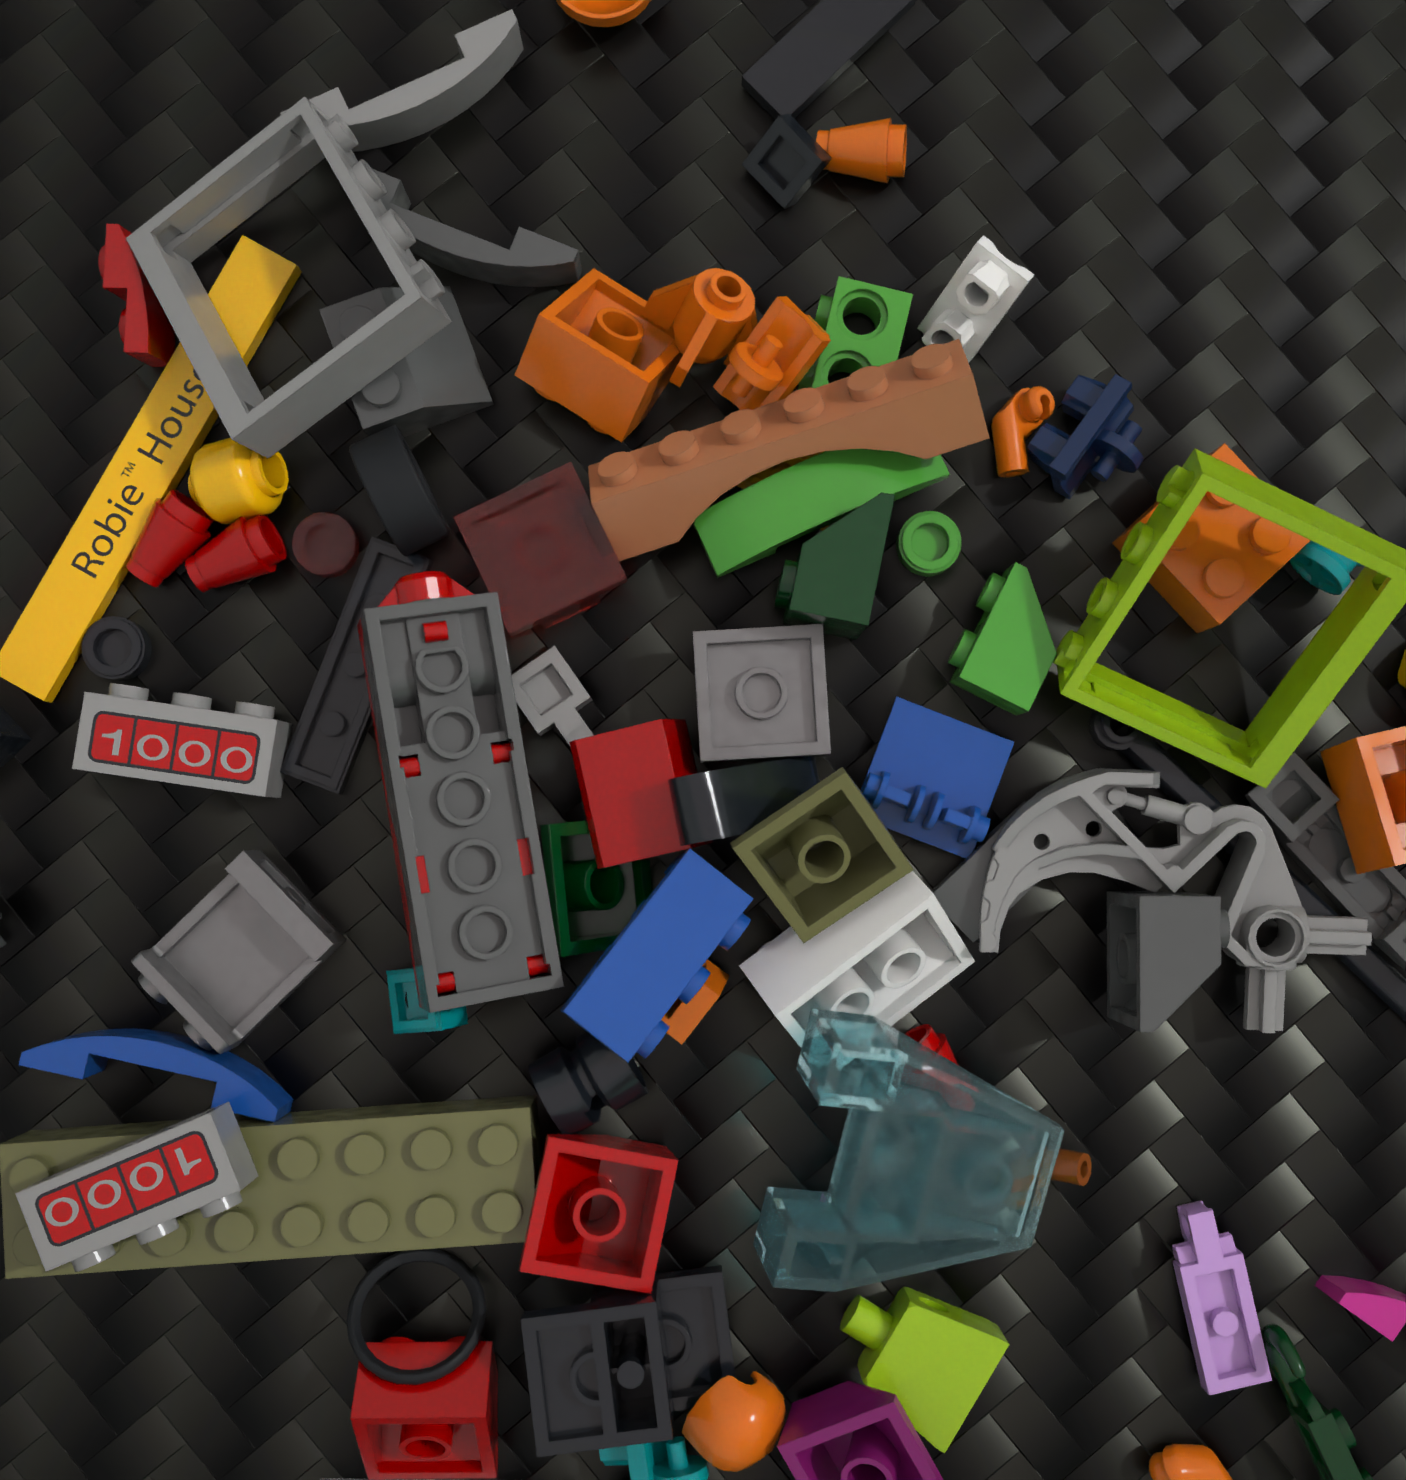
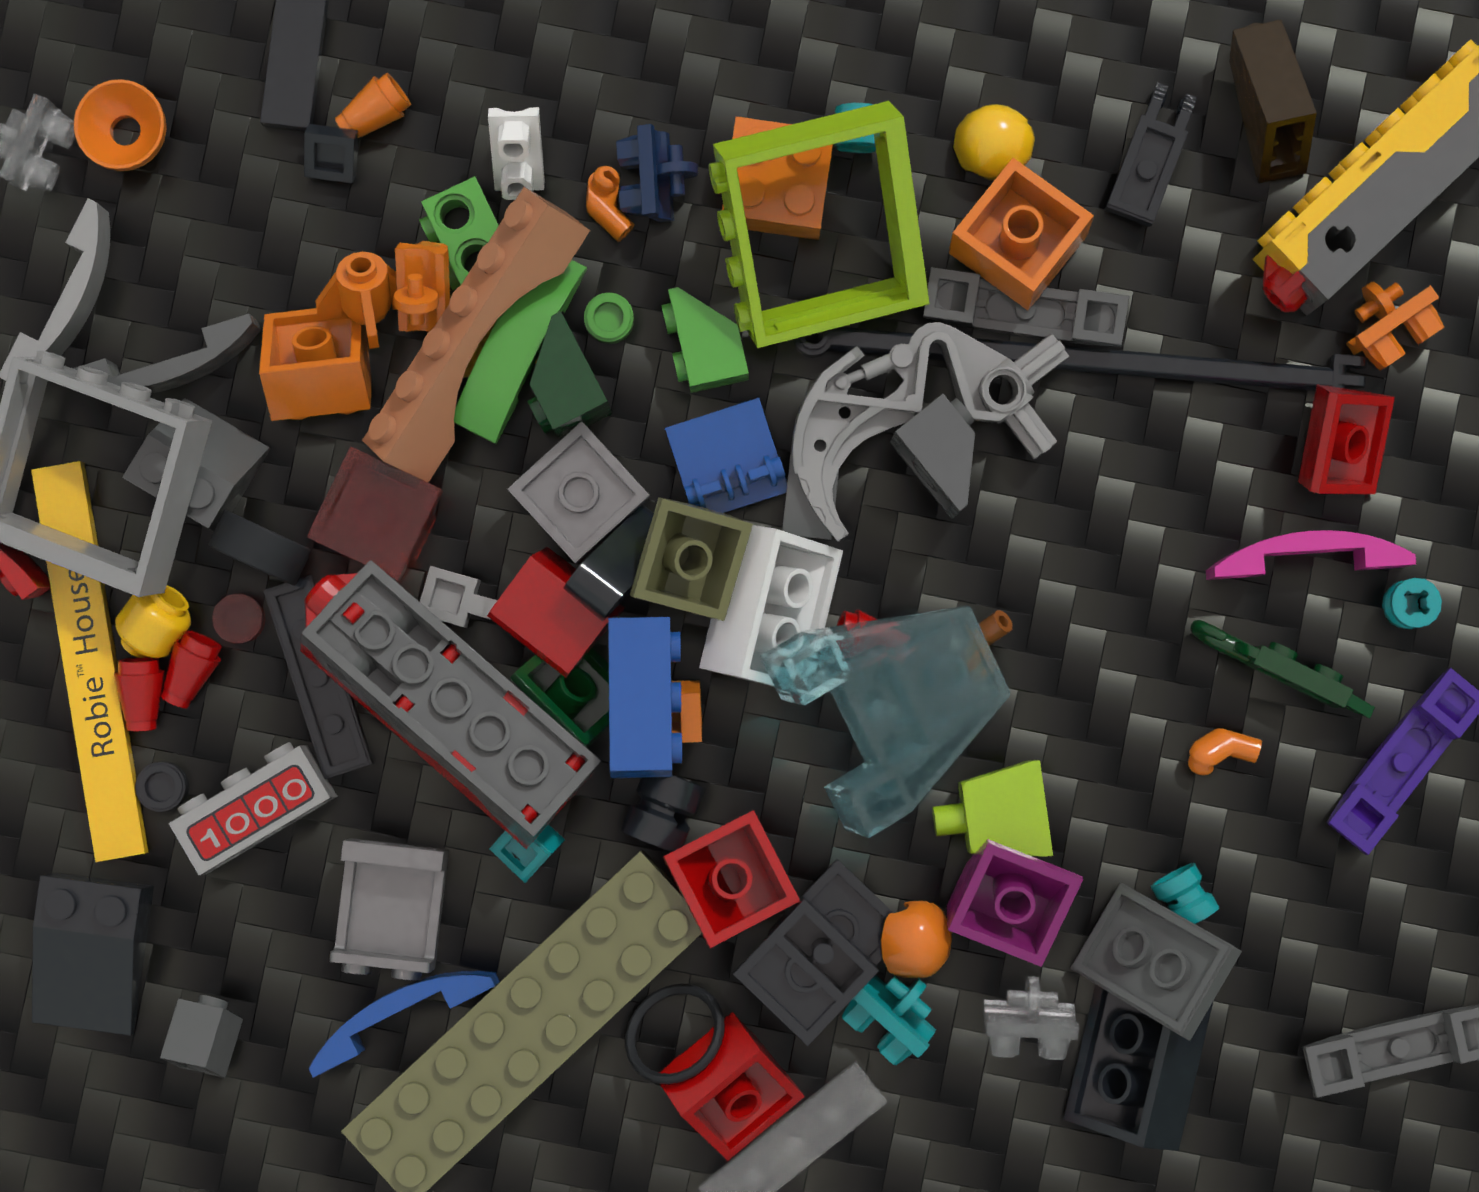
camera: 30 degrees left, 0 degrees up
light grey brick [15,1101,259,1272] -> none
lavender hinge [1172,1200,1272,1395] -> none

